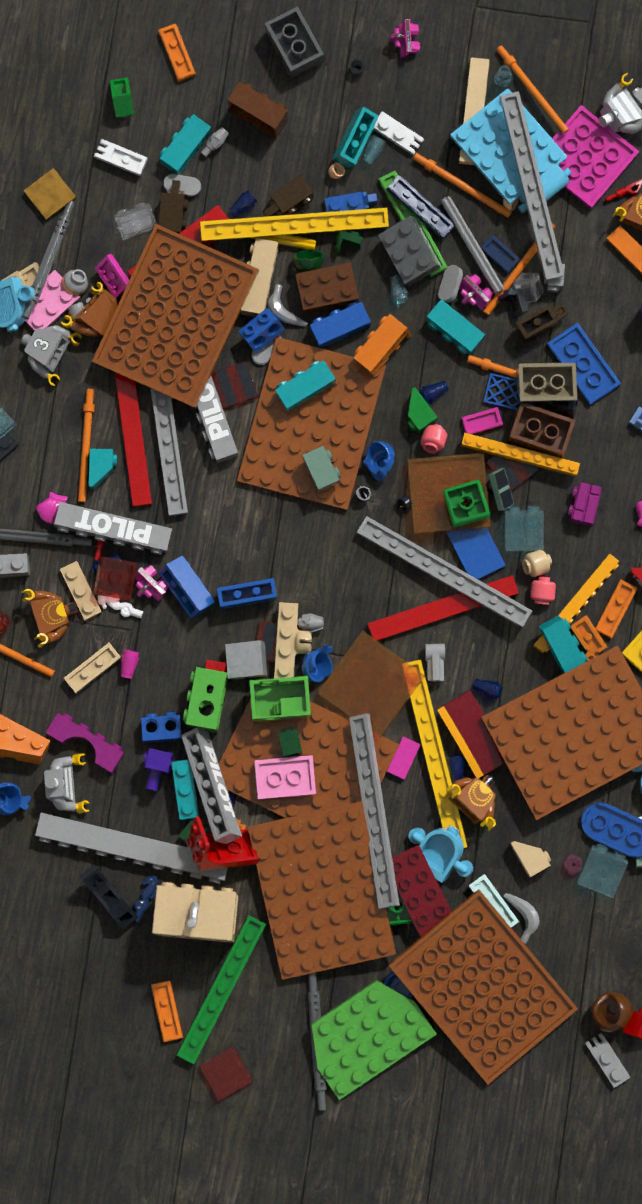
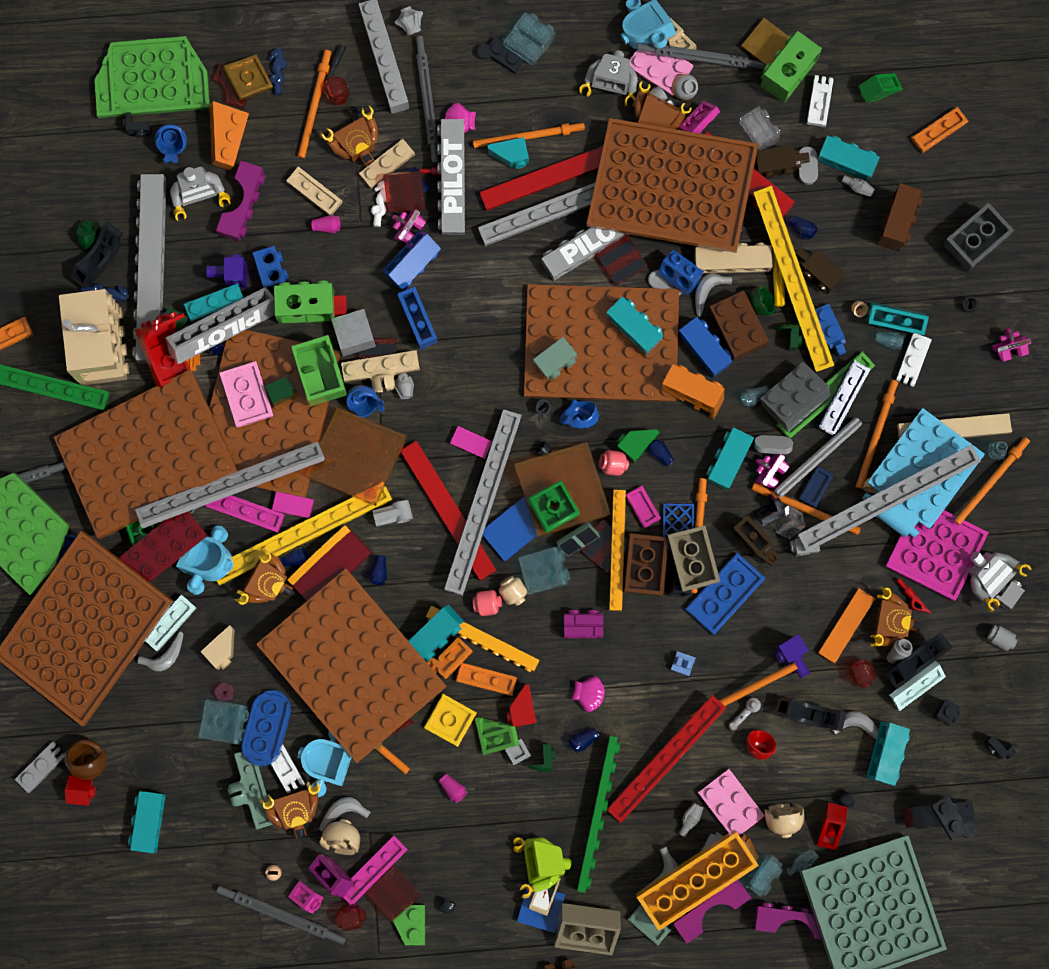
camera: 75 degrees right, 0 degrees up
none -> dark green plate [76,220,100,252]
none -> dark pink plate [206,495,285,533]
none -> dark pink tile [450,426,493,460]
none -> bright green piece [760,31,822,103]

